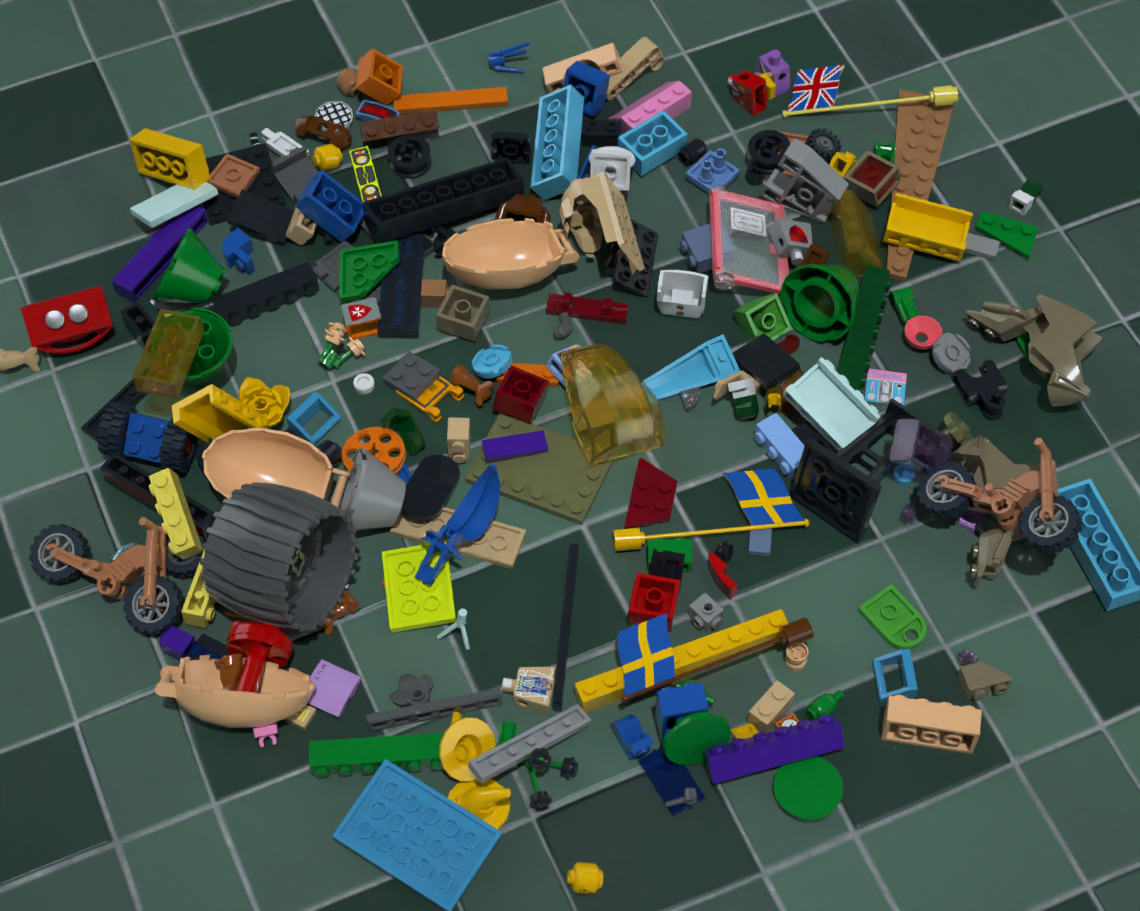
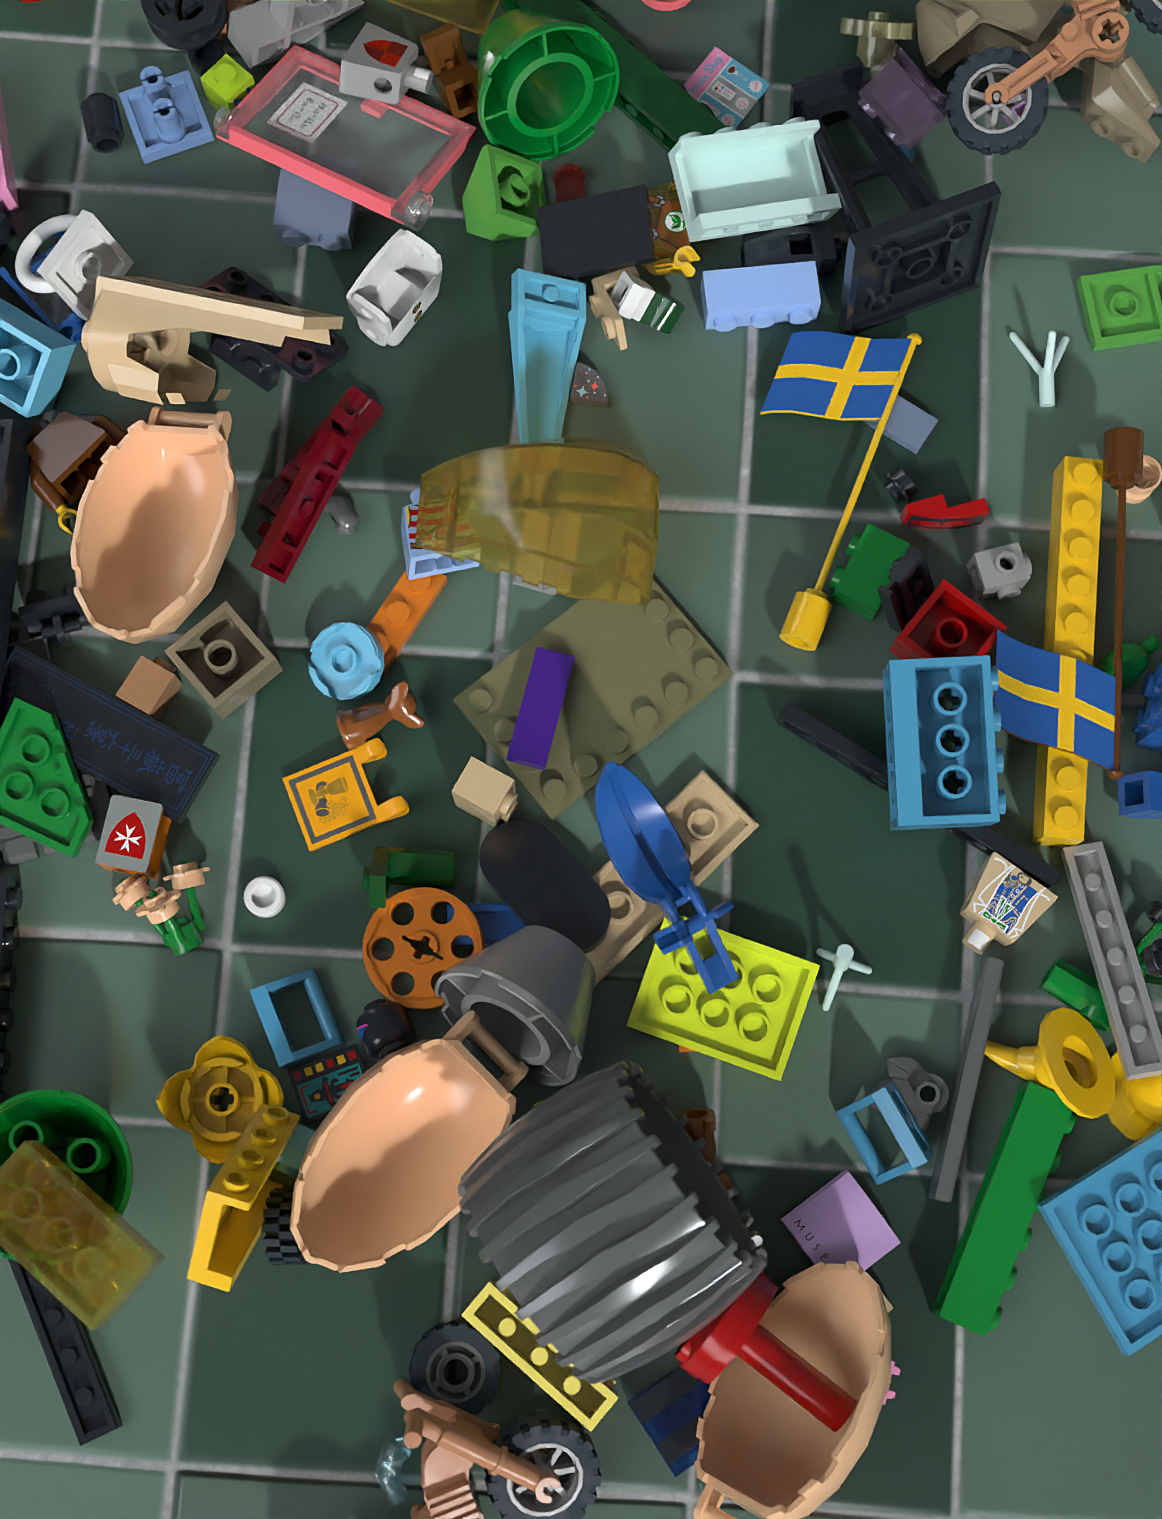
camera: 65 degrees left, 20 degrees up
black plate [97,402,199,473] -> none
black brick [100,452,216,541] -> none
light yellow brick [149,468,204,560] -> none
dark purple brick [159,625,197,661] -> none
dark orange animal [214,654,243,691] -> none
dark grey plate [382,351,441,402] -> none
dark red brick [492,366,549,424] -> none
medium azure brick [618,110,688,176] -> none
dark red wing [624,458,677,529] -> none
clear purple plate [900,504,917,524] -> none
none -> lime brick [200,54,255,122]
none -> dark red hinge [250,427,356,584]
none -> dark azure tile [836,1081,934,1185]
none -> dark azure brick [882,655,1006,830]
none -> light aqua plant [1009,330,1069,407]

